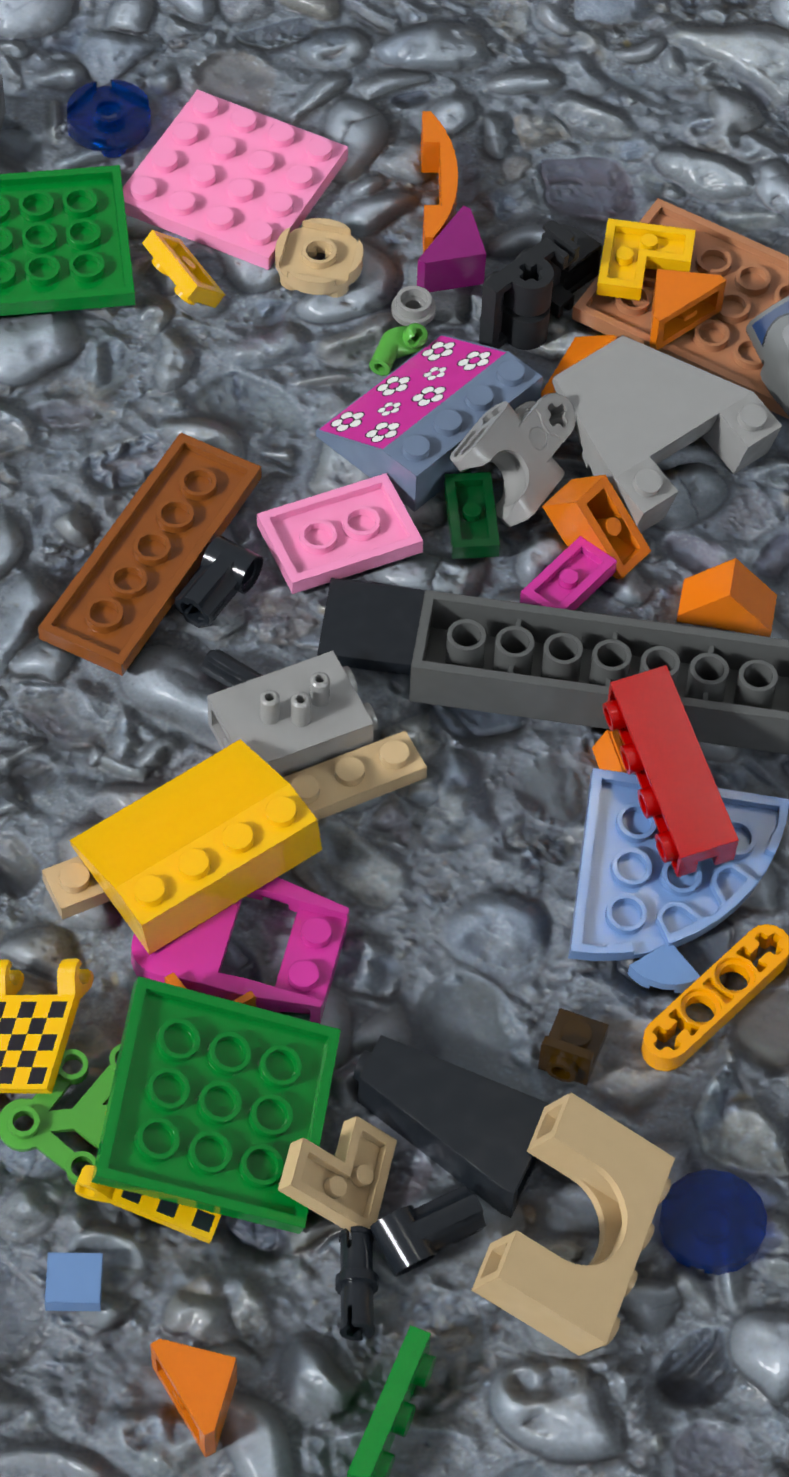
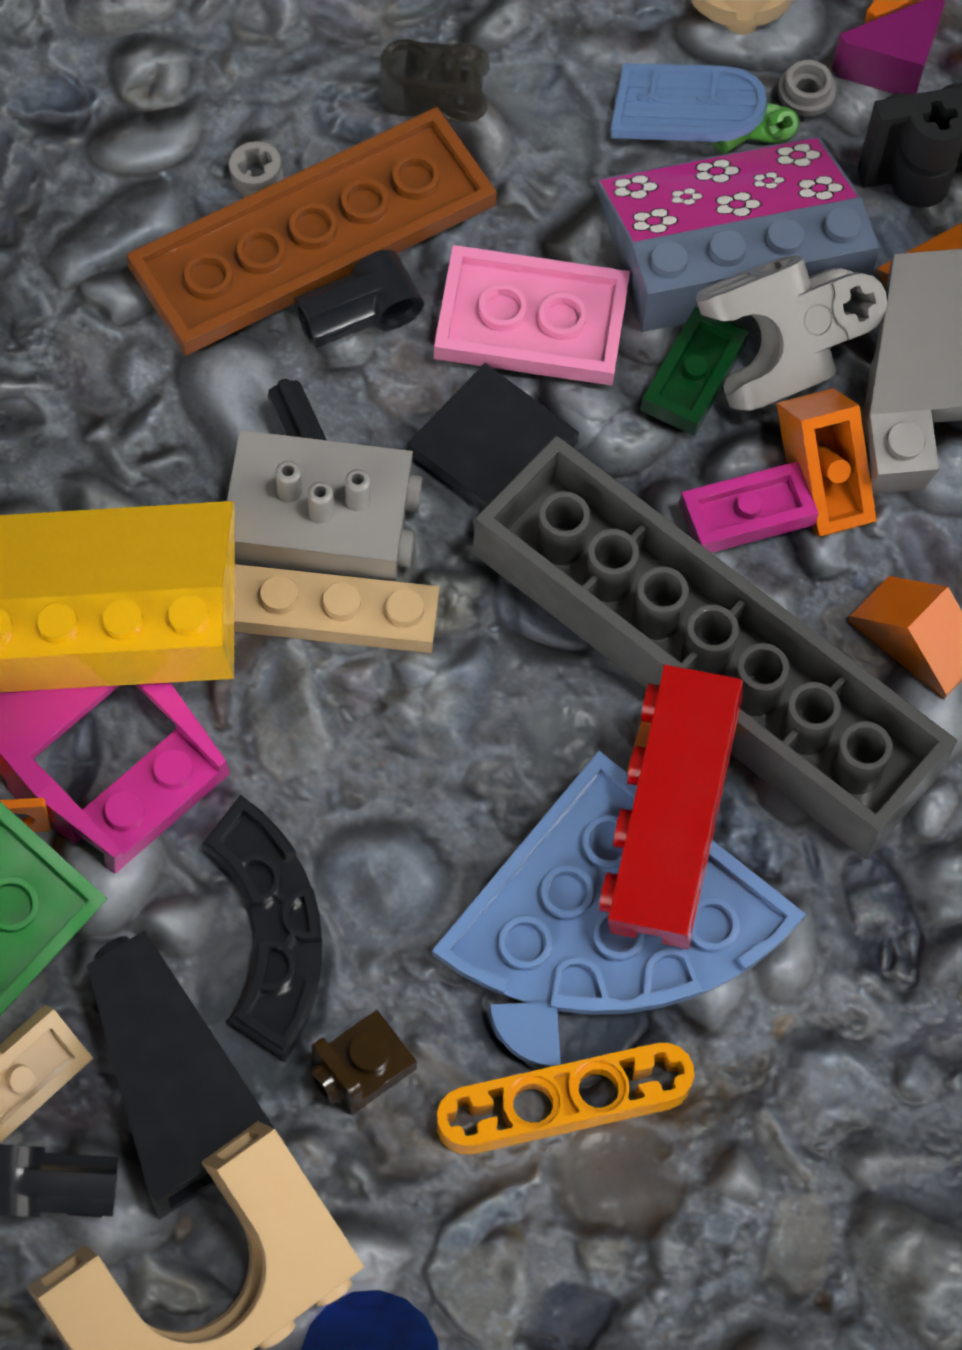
camera: 30 degrees right, 10 degrees up
none -> black tile [202,795,322,1062]
none -> light grey bush [229,141,284,198]
none -> clear smoke piece [377,39,490,122]
none -> medium blue window [611,63,767,142]

